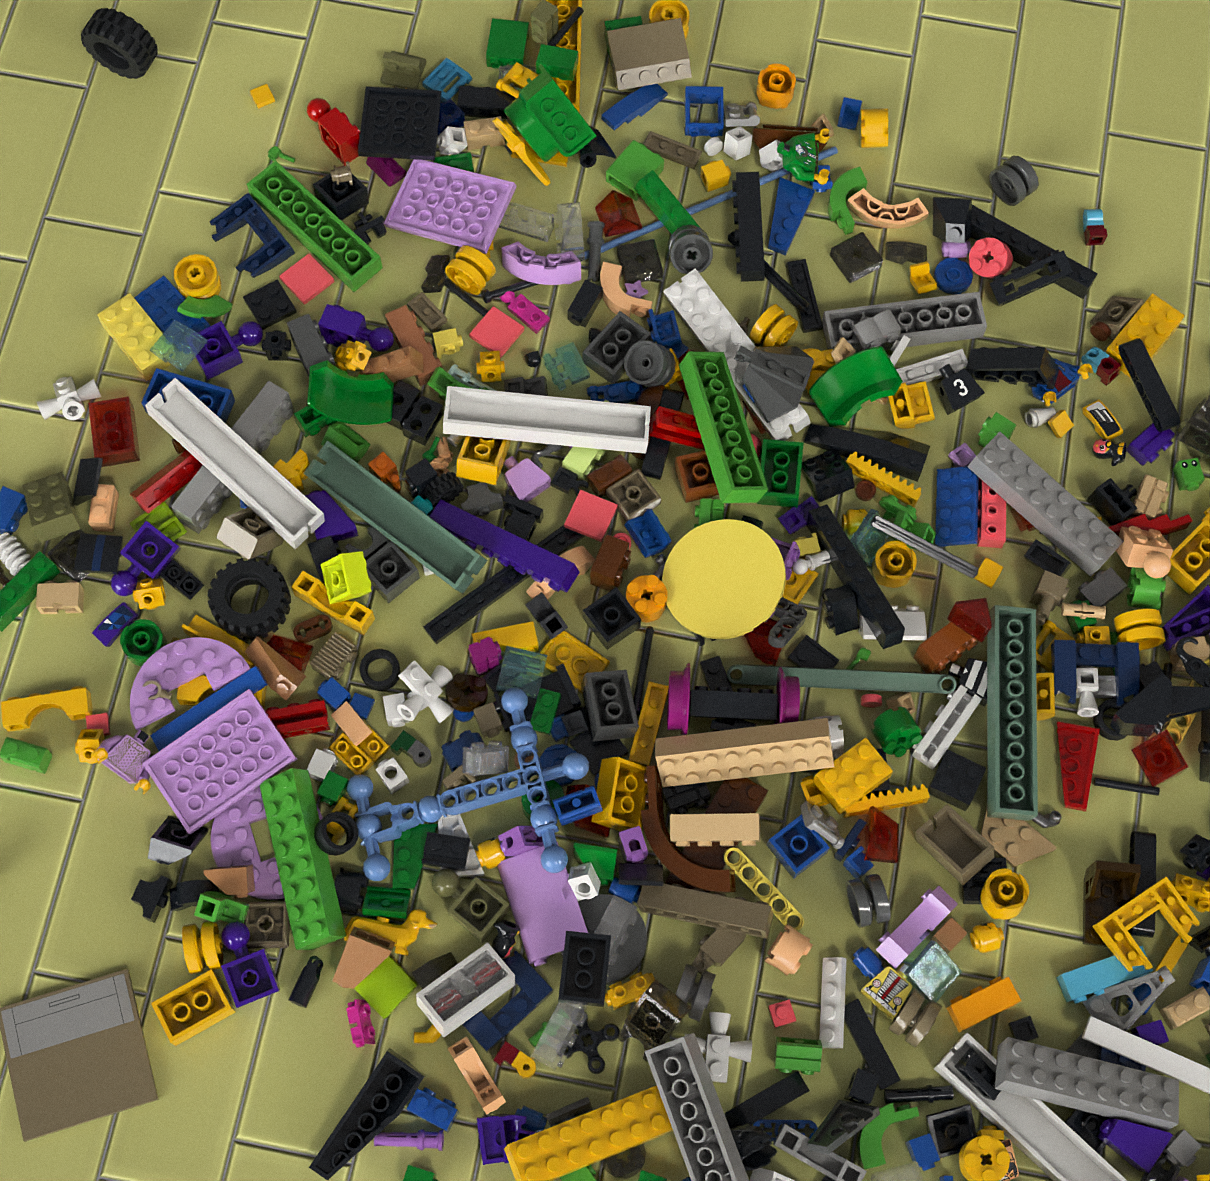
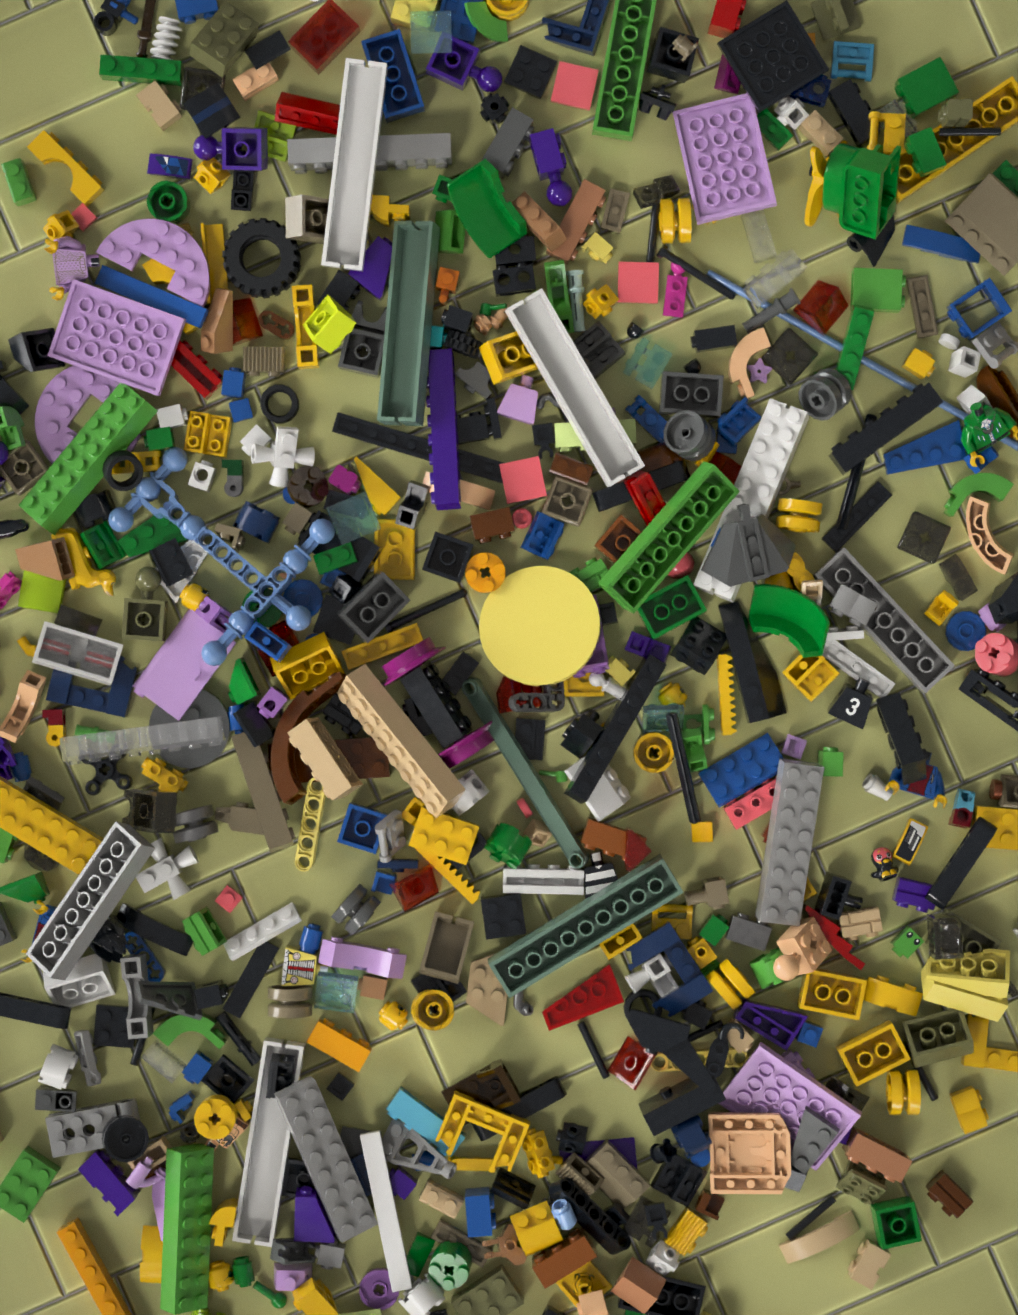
camera: 55 degrees right, 20 degrees up
dark tan piece [142,679,172,700] -> none
medium nougat slope [204,865,255,898] -> none
light nougat tile [331,701,372,746] -> none
yellow brick [334,340,372,372] -> none
clear brick [462,740,509,776] -> none
black animal [491,919,521,958] -> none
lavender brick [501,241,581,285] -> none
black brick [558,931,611,1007] -> none
white brick [568,862,601,901] -> none
flat silver arm [652,554,667,580] -> none
light nougat brick [764,924,813,976] -> none
copper tile [855,480,876,501] -> none
black brick [1024,539,1071,577] -> none
yellow tile [1047,410,1074,438] -> none
tan pin [1061,602,1106,619] -> none

